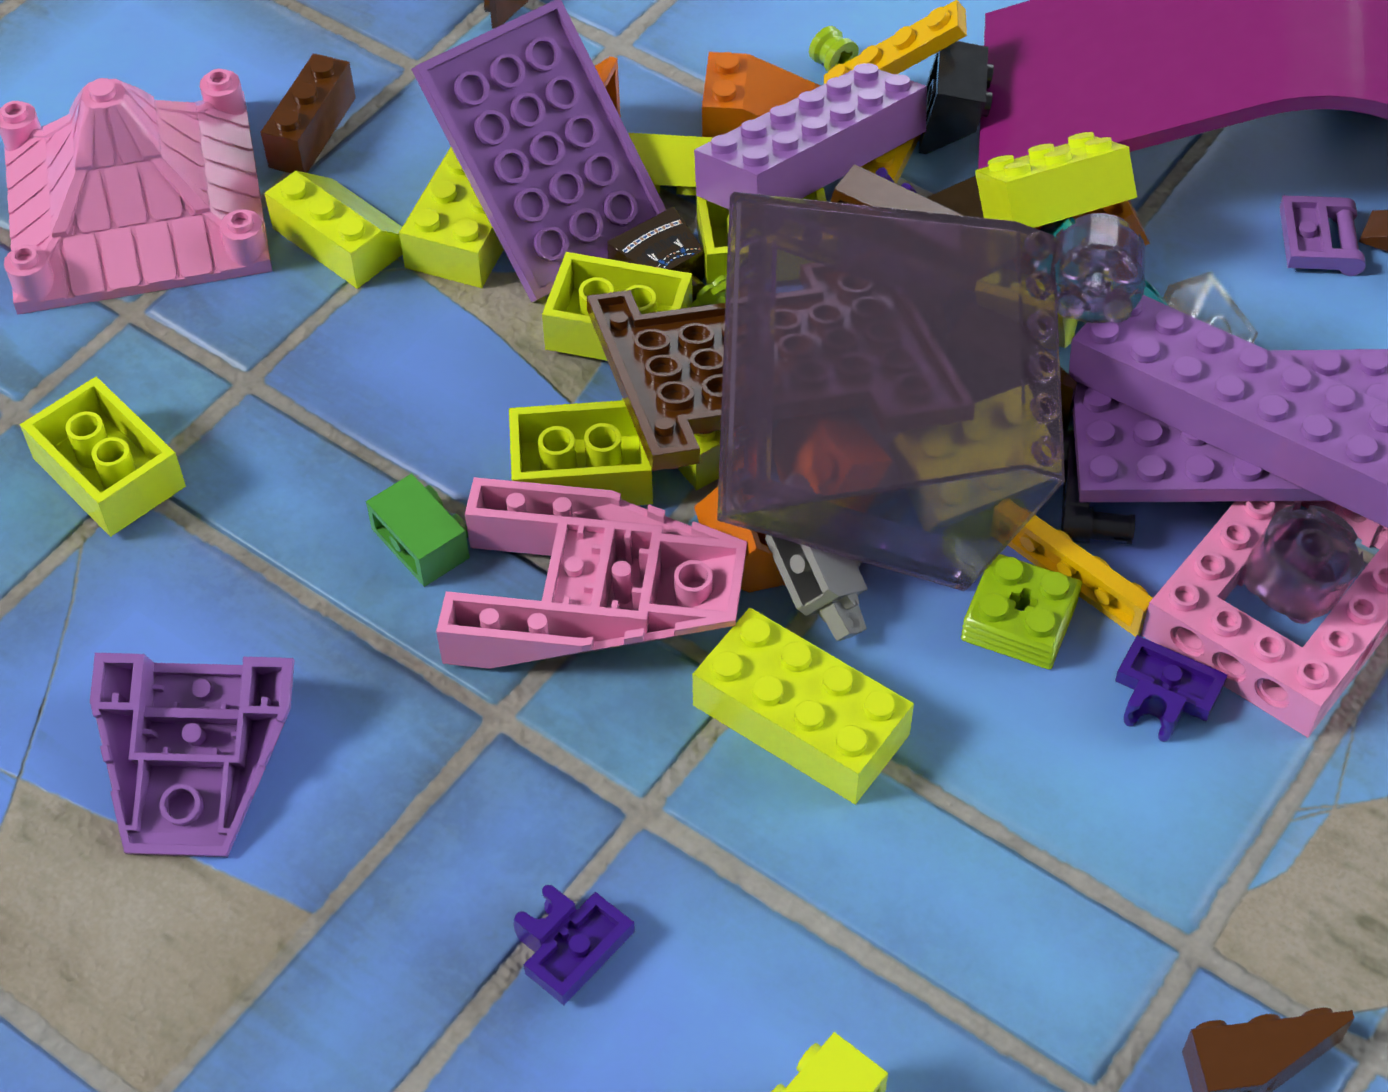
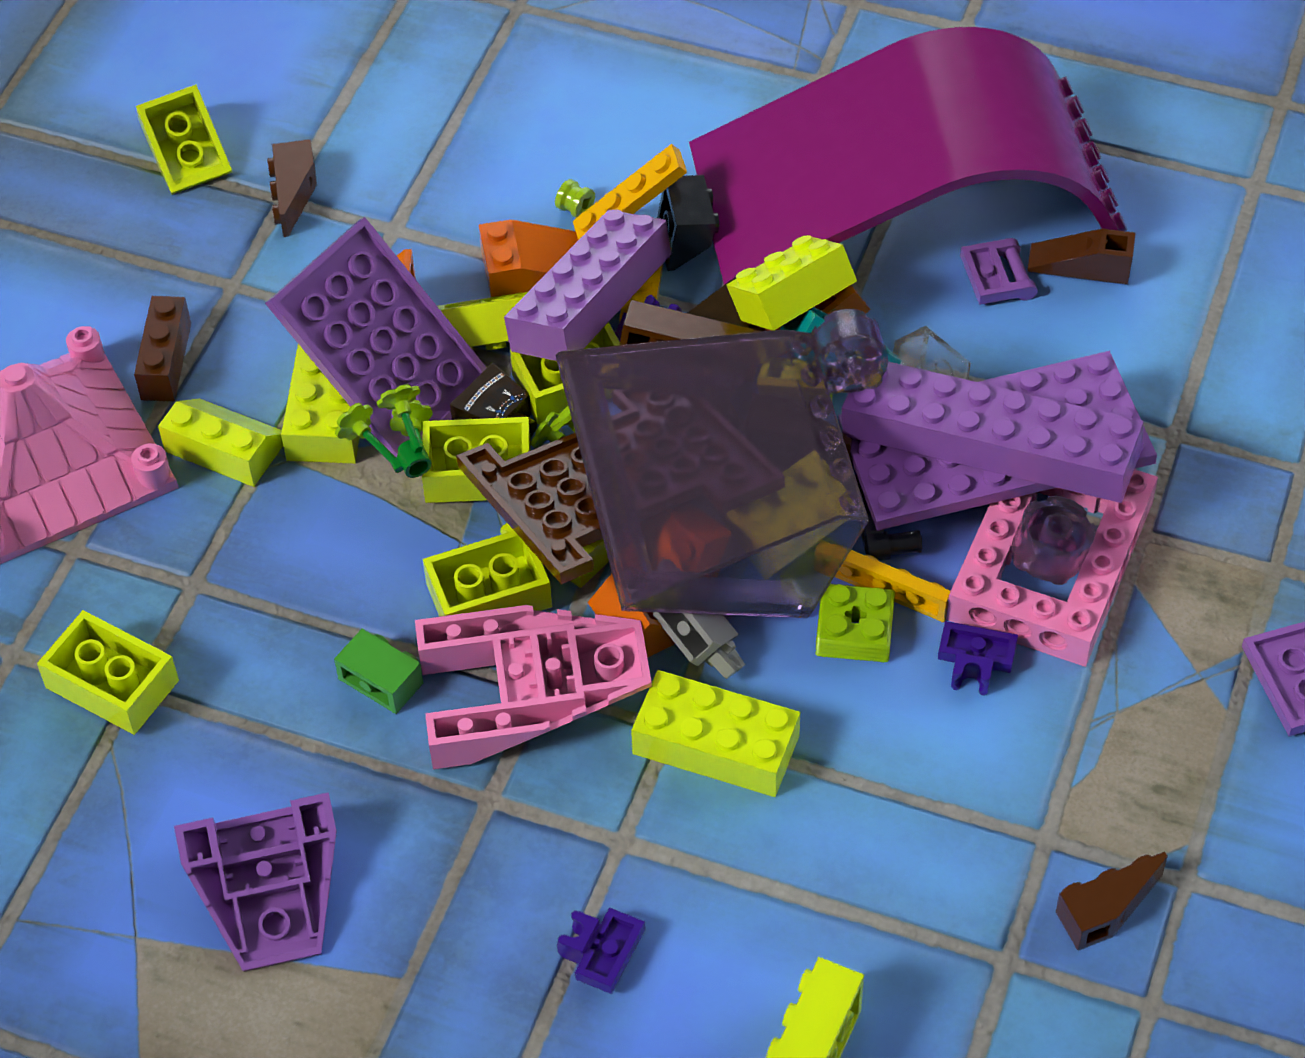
camera: 15 degrees left, 0 degrees up
none -> lime plant [335,384,433,478]

